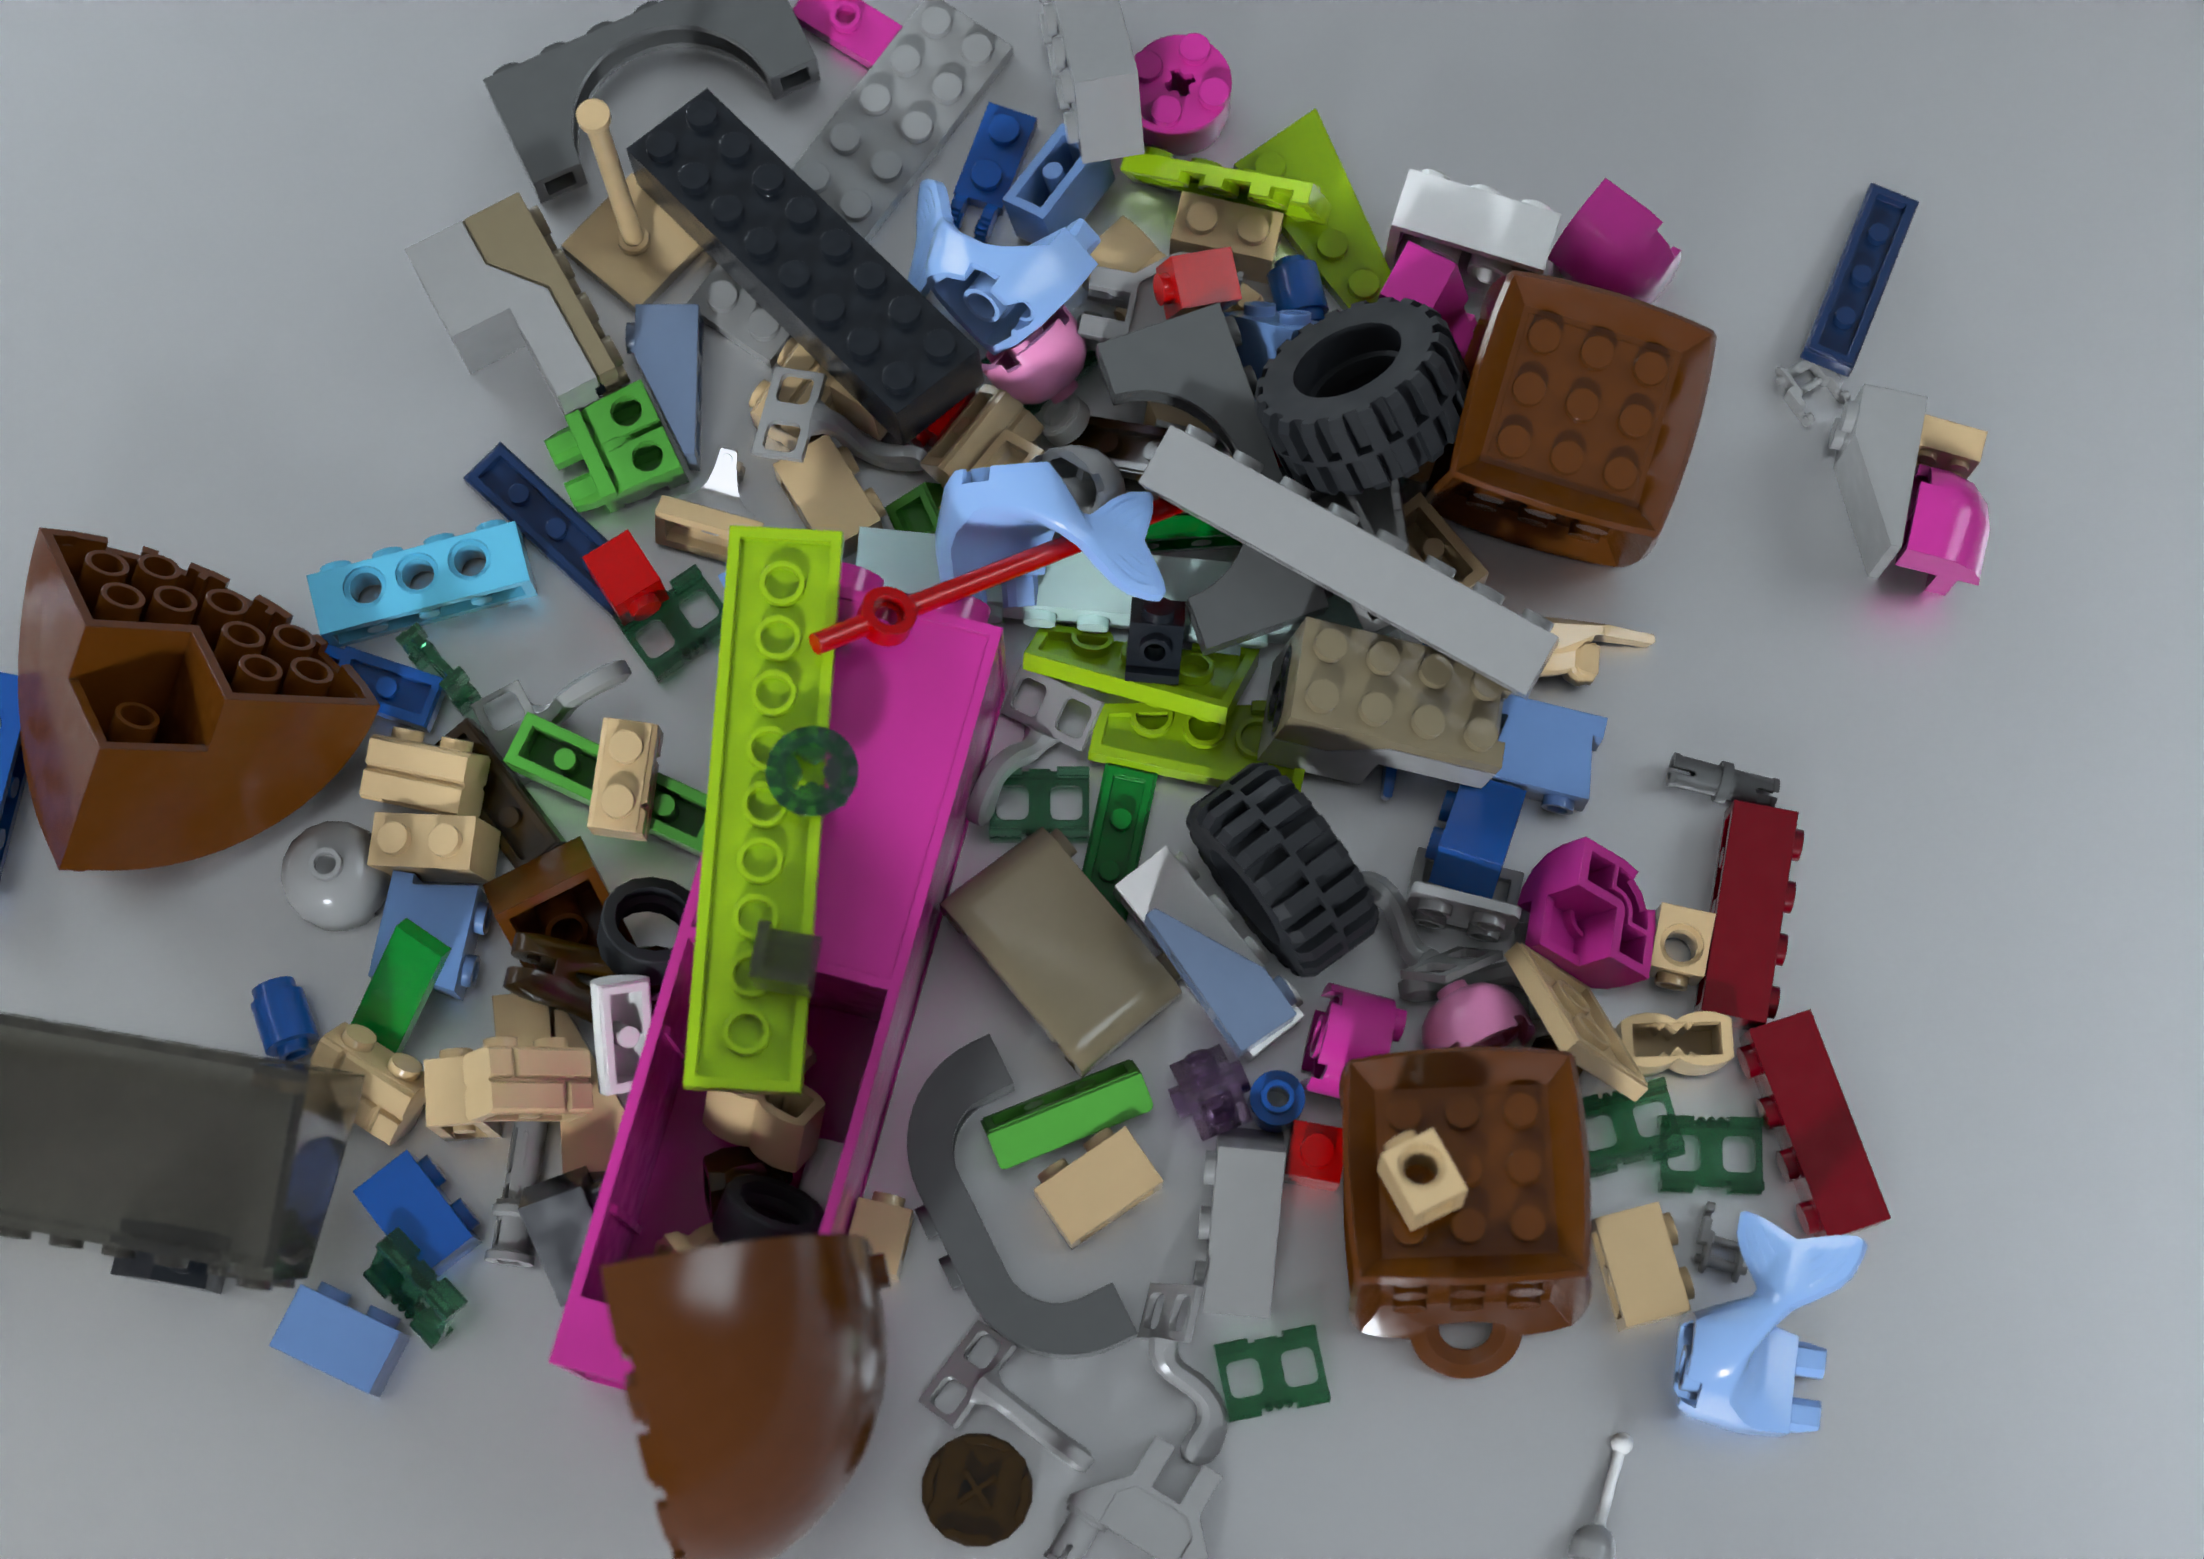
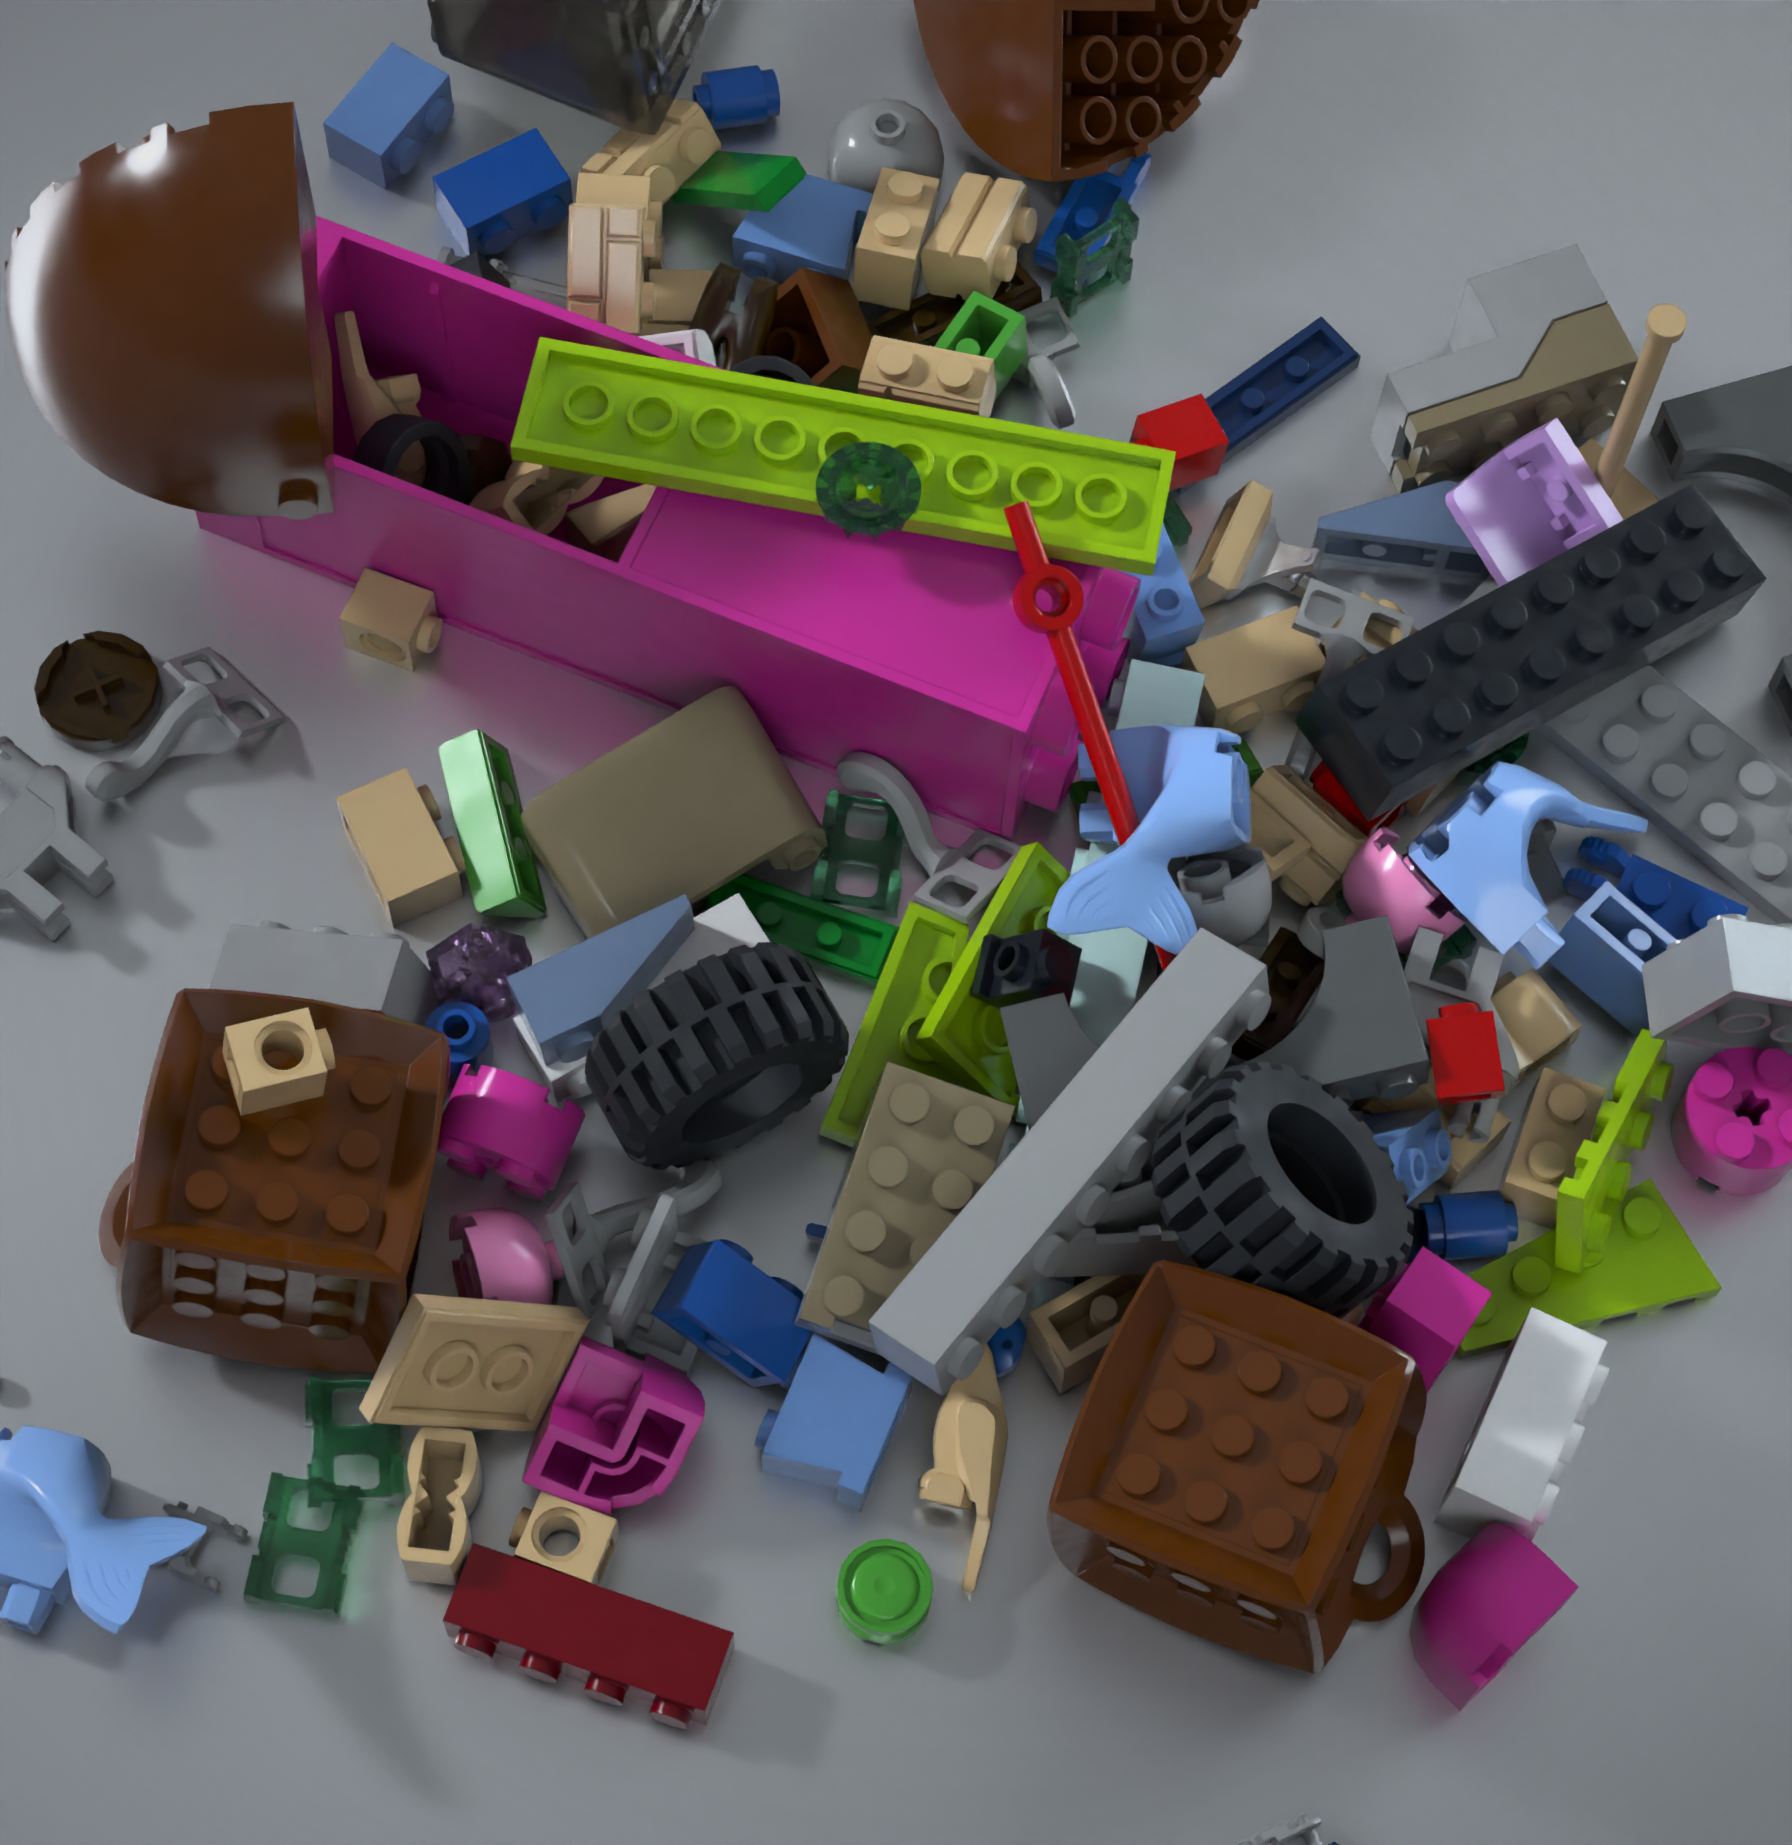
camera: 95 degrees right, 10 degrees down
medium azure brick [306,519,538,647] -> none
clear green piece [363,1227,468,1349] -> none
bright green hips [544,379,689,513] -> none
clear smoke panel [748,919,823,998] -> none
dark grey arch [907,1034,1137,1359] -> none
light grey piece [1137,1283,1227,1465] -> none
clear green piece [1213,1324,1331,1423] -> none
tan brick [1591,1201,1695,1332] -> none
dark grey pin [1666,752,1780,807] -> none
dark red brick [1737,1009,1891,1238] -> none
none -> bright green wheel [836,1539,933,1646]
none -> lavender bracket [1445,418,1623,587]

